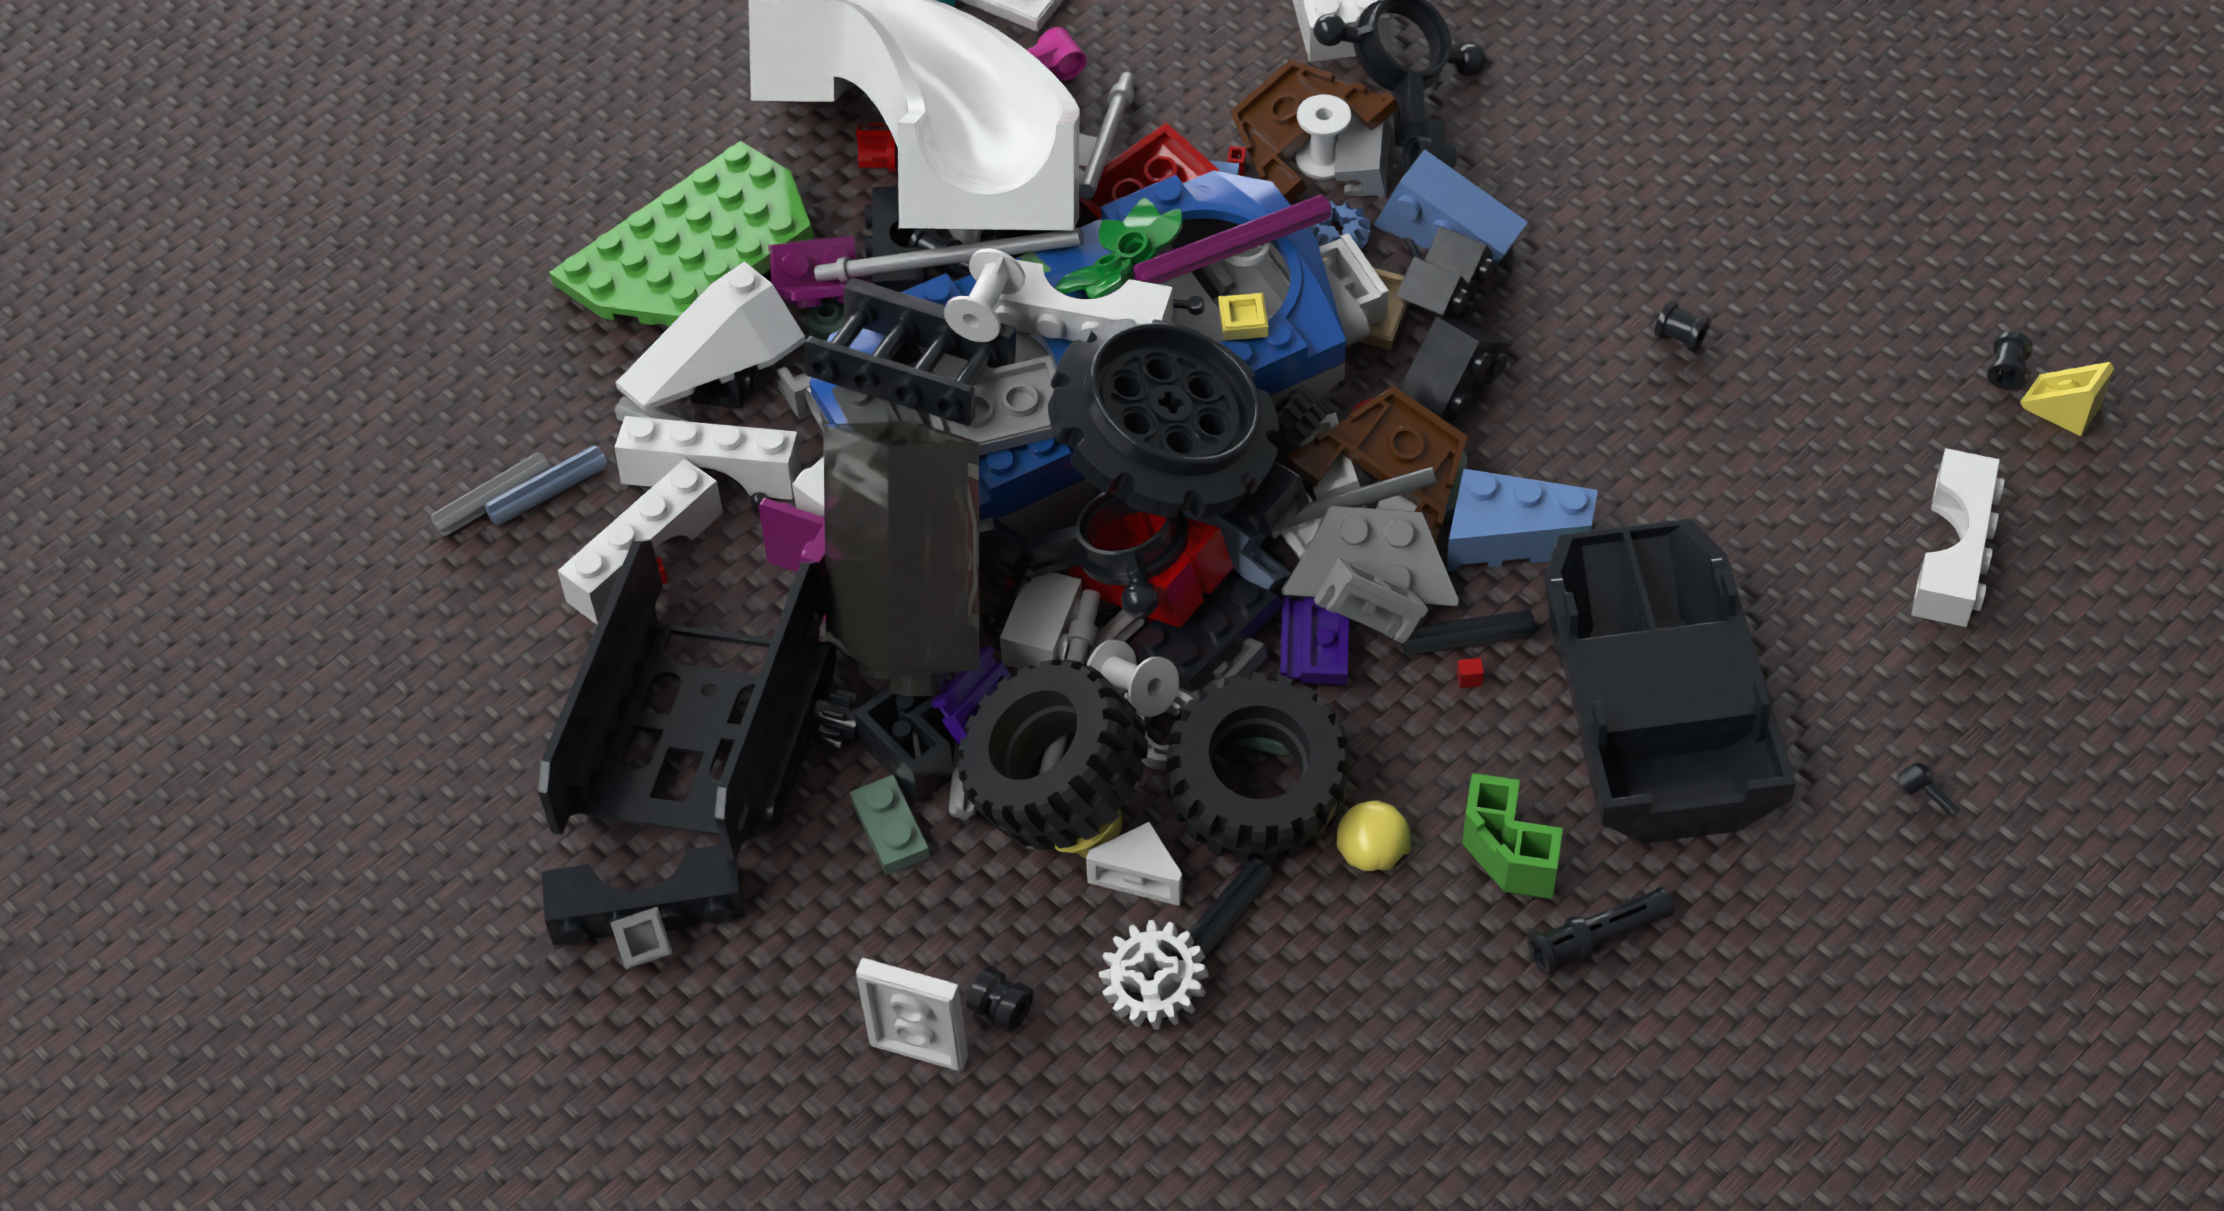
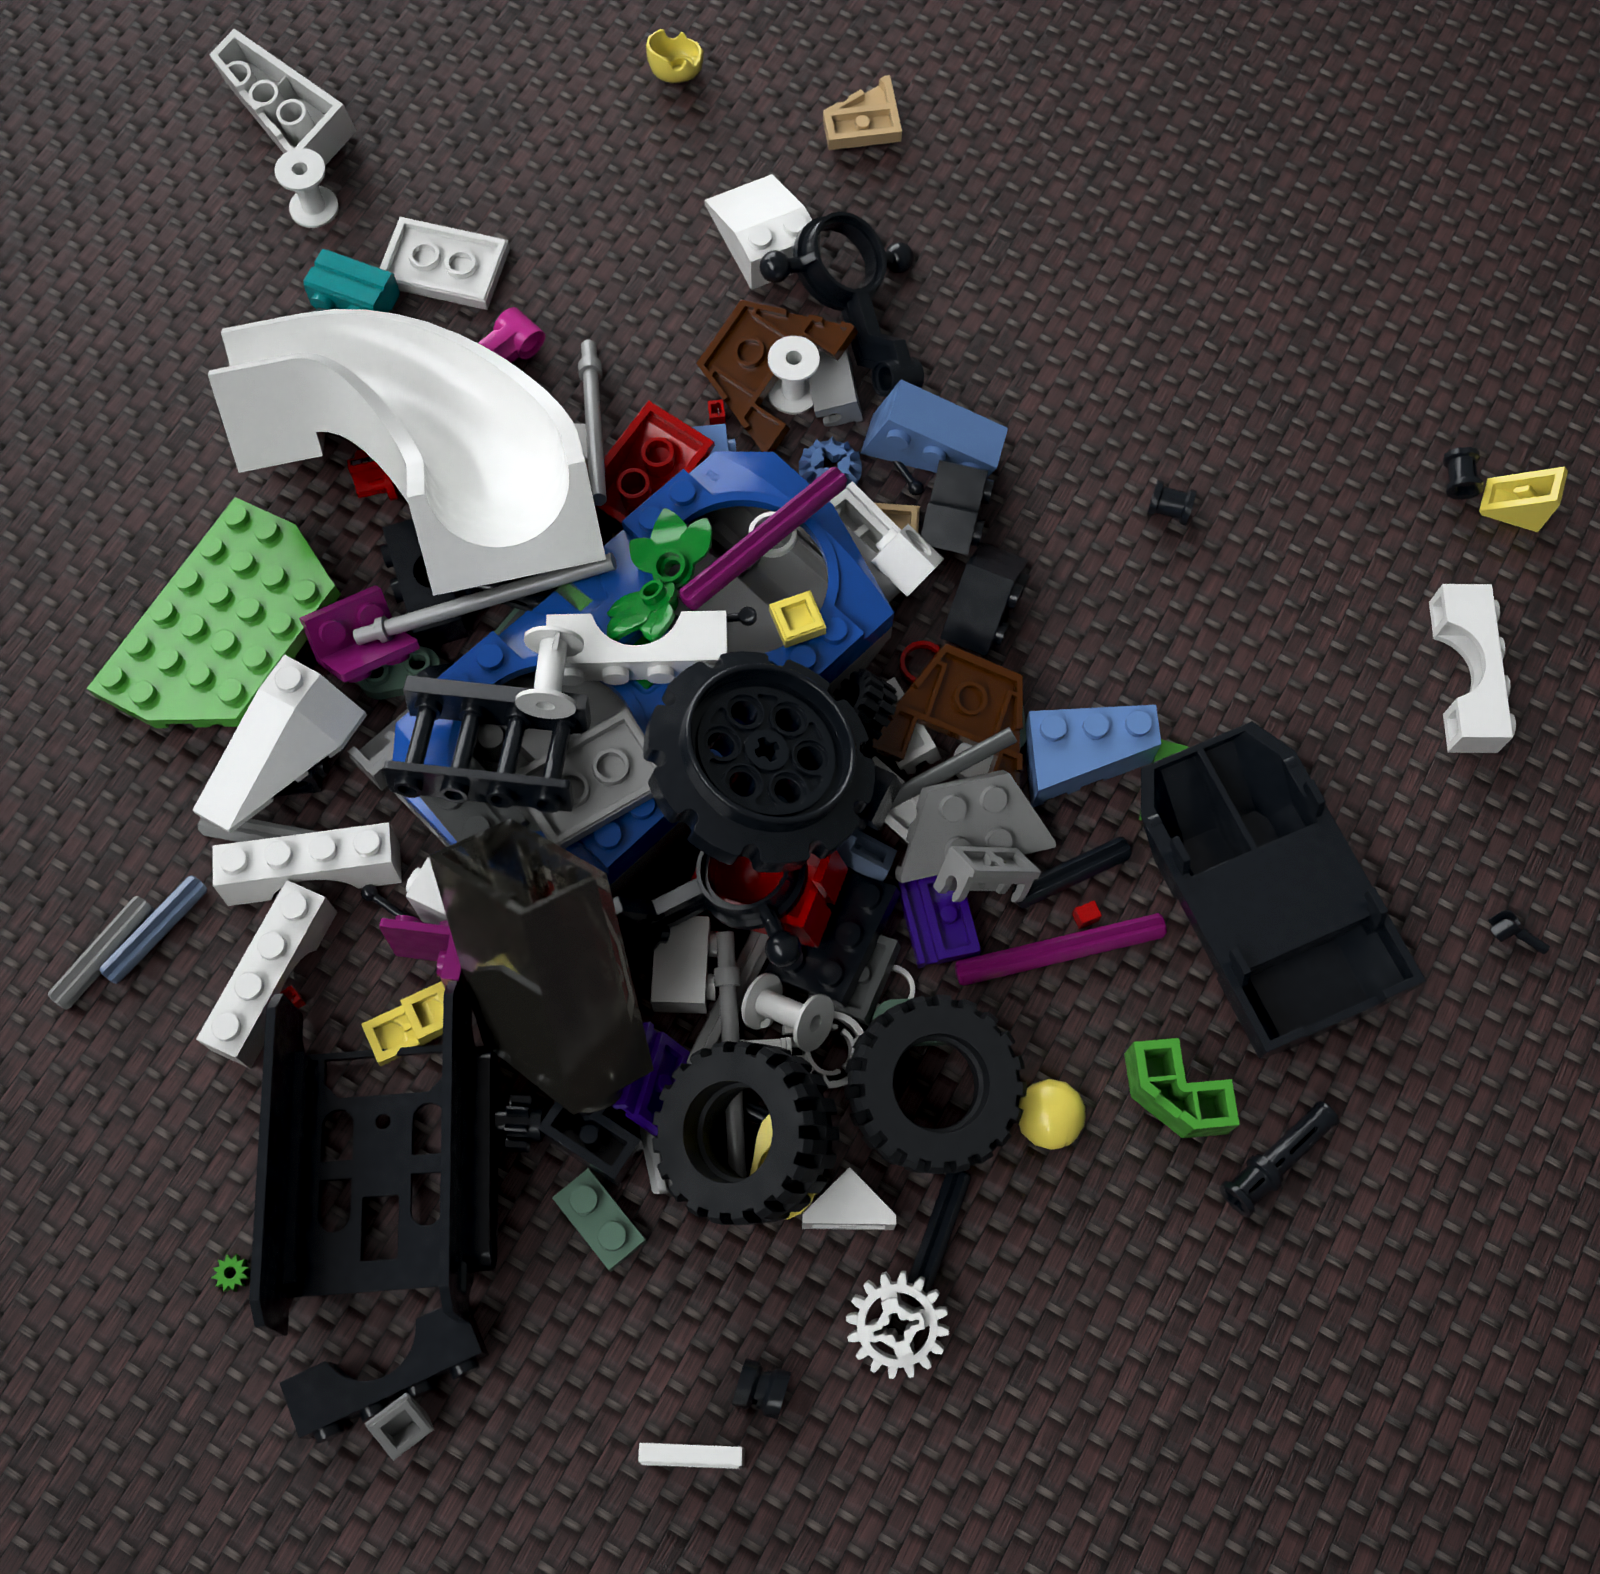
camera: 20 degrees left, 15 degrees up
none -> bright green piece [212,1254,251,1292]
none -> light yellow slope [361,981,445,1067]
none -> white brick [871,524,944,597]
none -> magenta axle [955,913,1167,986]

